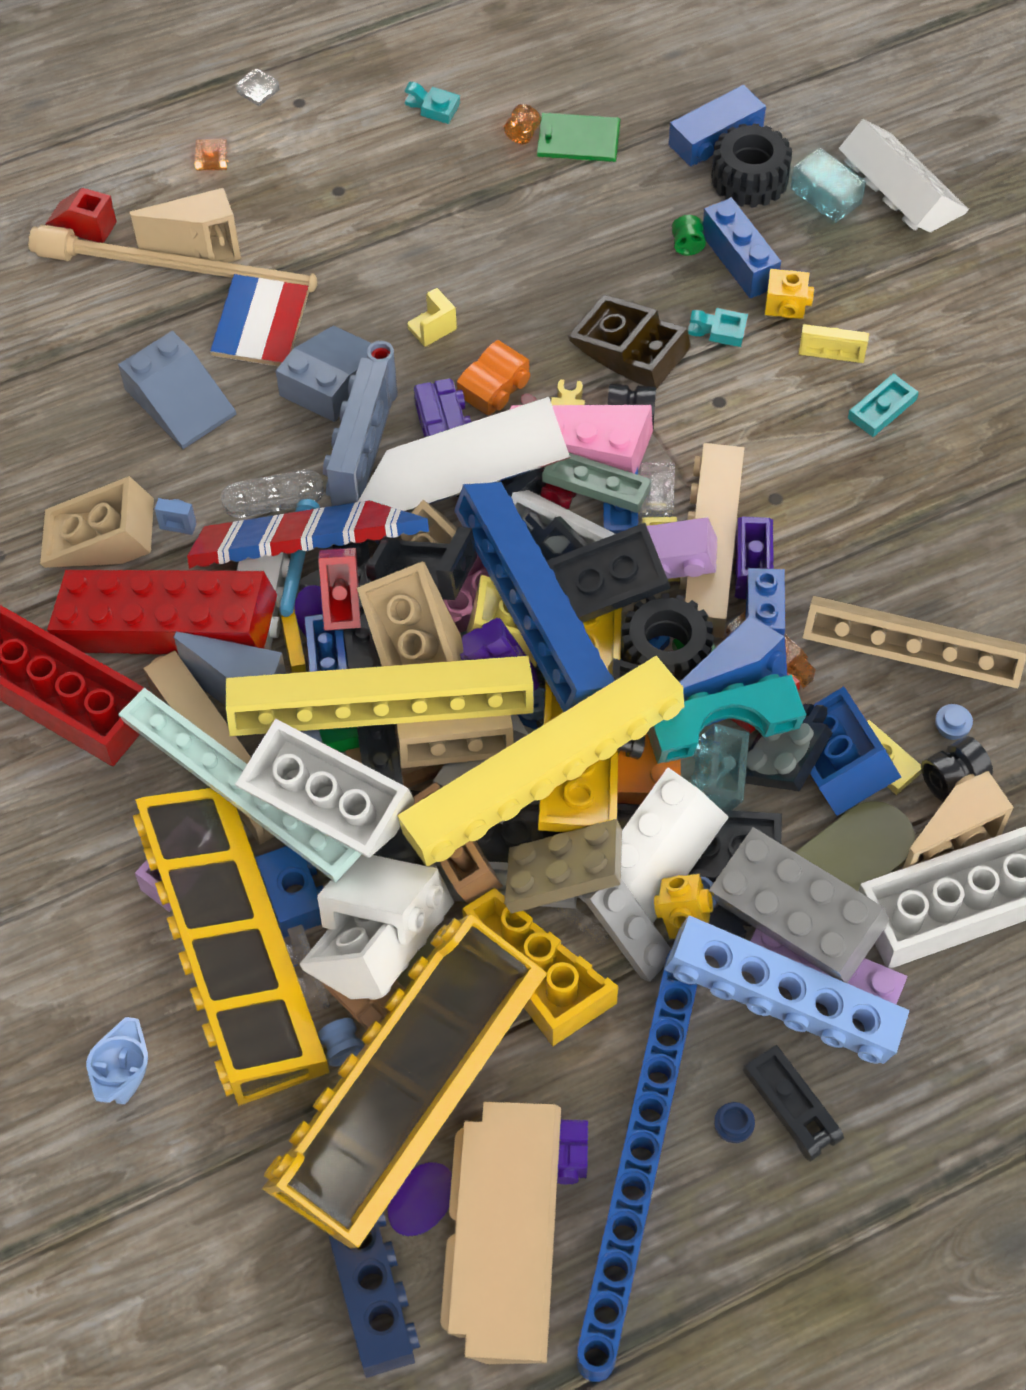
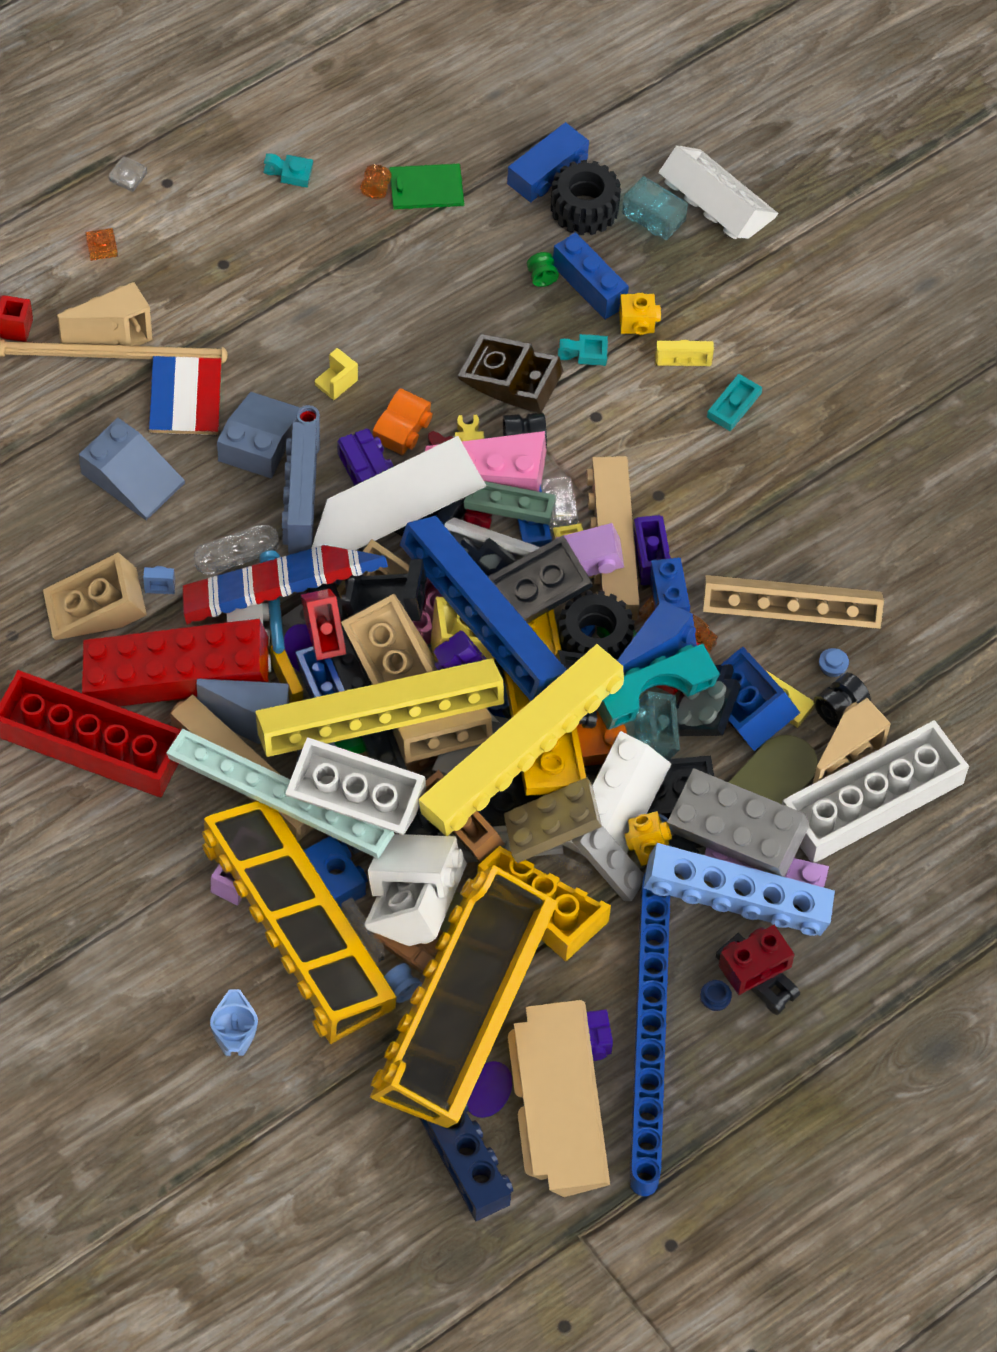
camera: 15 degrees left, 0 degrees up
none -> dark red brick [718,924,795,996]

